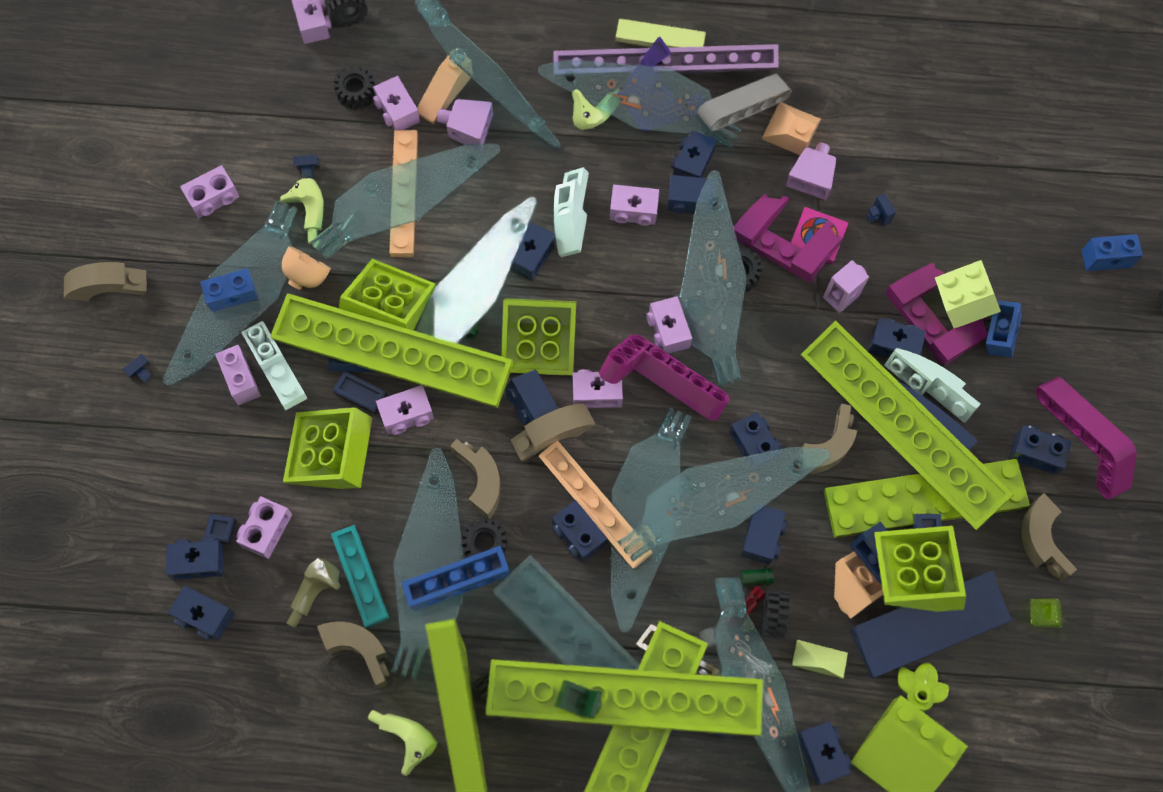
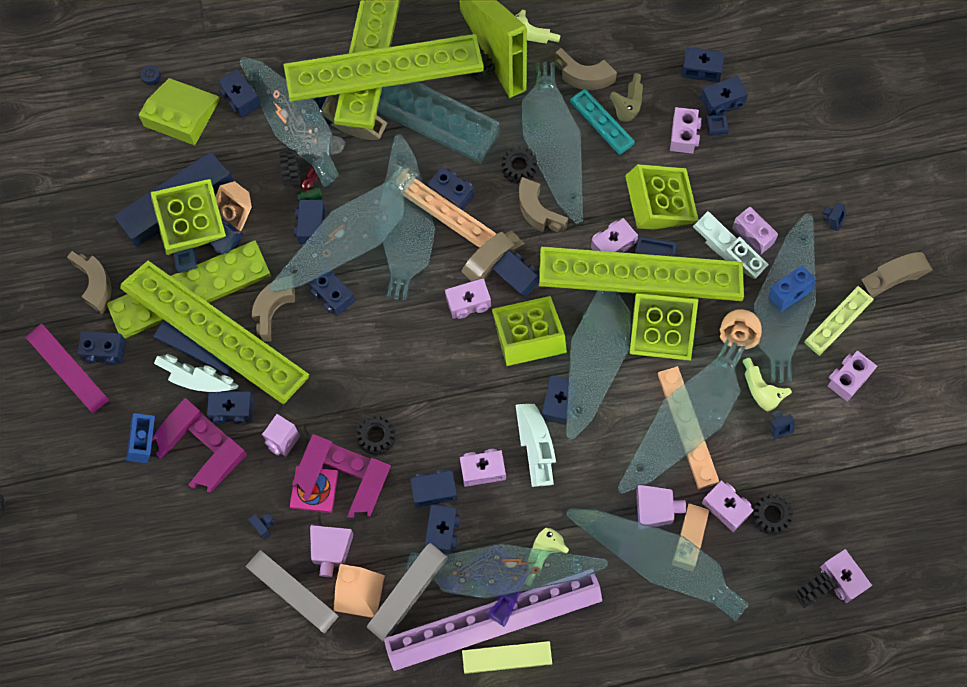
camera: 170 degrees right, 0 degrees up
blue brick [401,546,511,612] -> none
dark green bracket [554,680,602,719] -> none
magenta beam [599,334,730,420] -> none
lavender brick [646,296,692,354] -> none
clear light blue wing [680,170,747,386] -> none
yellowish green slope [792,640,848,679] -> none
lime plate [898,663,949,711] -> none
yellowish green brick [935,260,1001,329] -> none
clear neon green slope [1031,599,1062,627] -> none
blue brick [1081,234,1143,271] -> none
none -> light grey beam [245,550,339,634]
none -> yellowish green tile [804,286,873,356]

